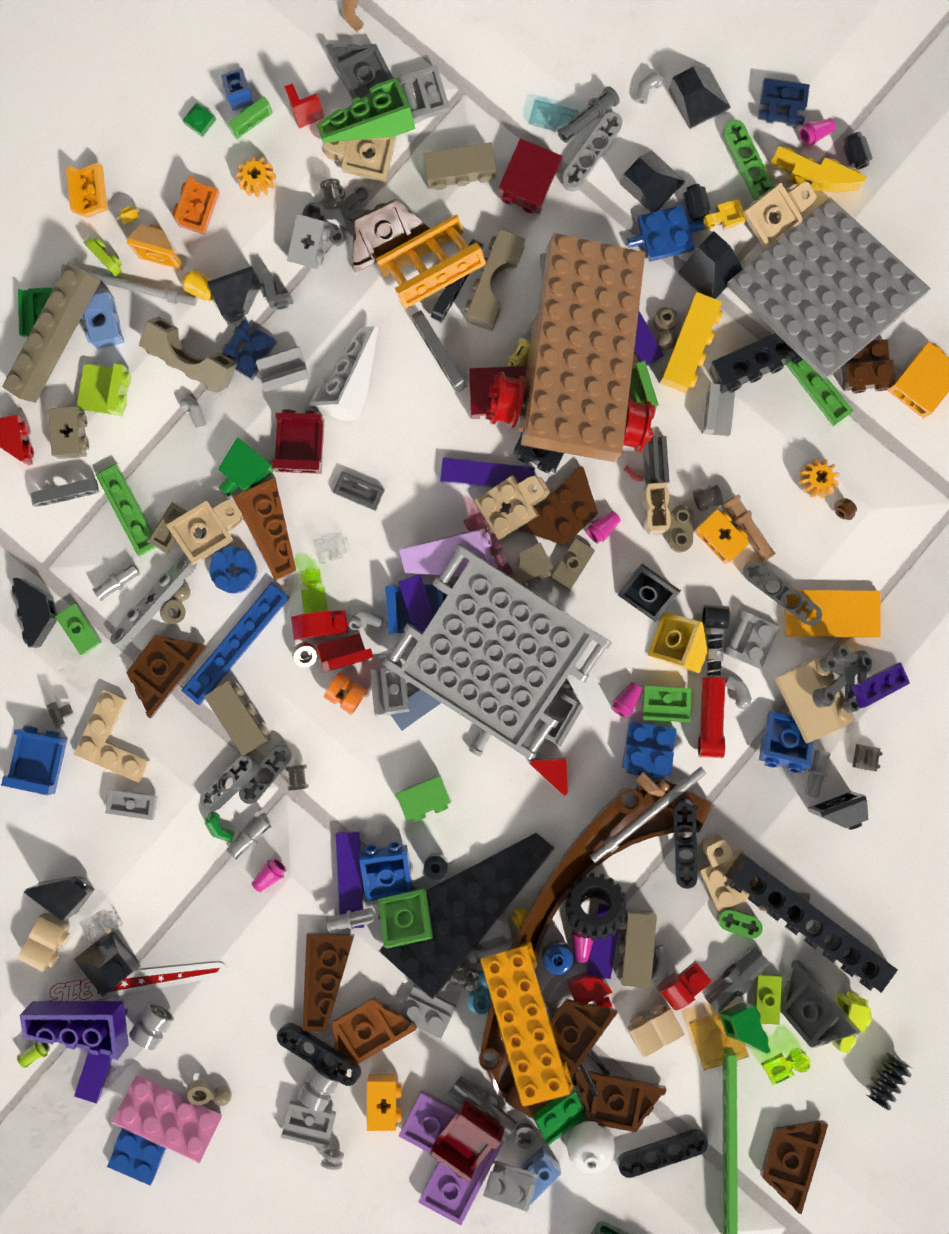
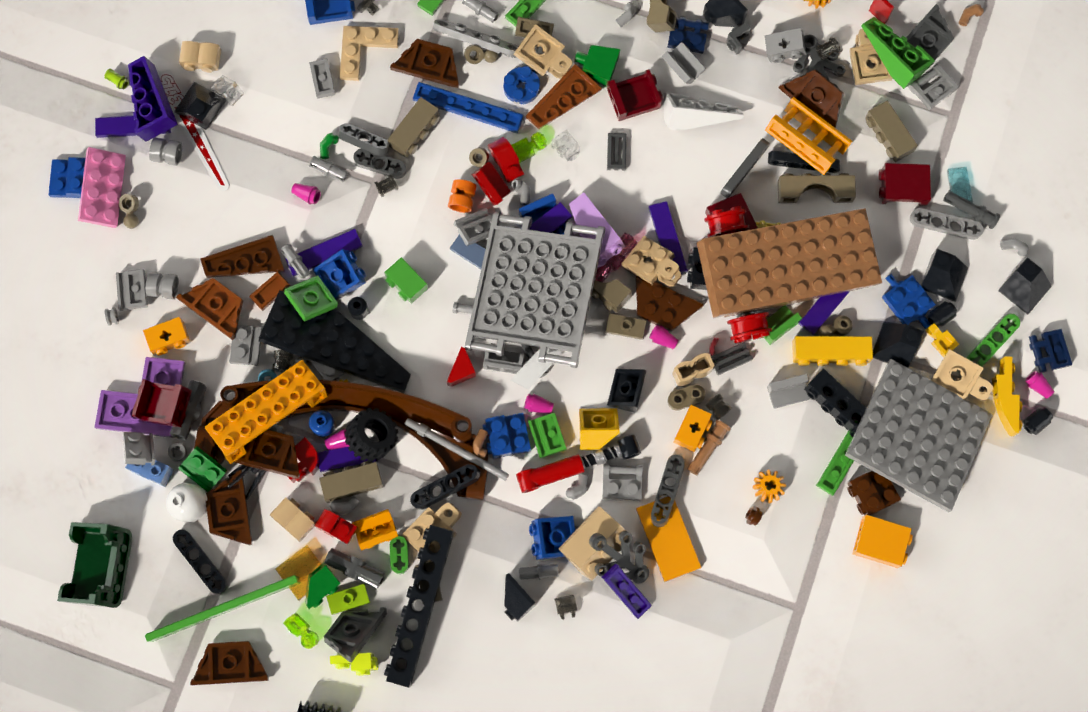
camera: 65 degrees right, 10 degrees down
black slope [24,876,94,922] -> none
black beam [277,1023,361,1086] -> none
none -> dark orange tile [249,271,291,311]
none -> light orange bracket [352,509,398,550]

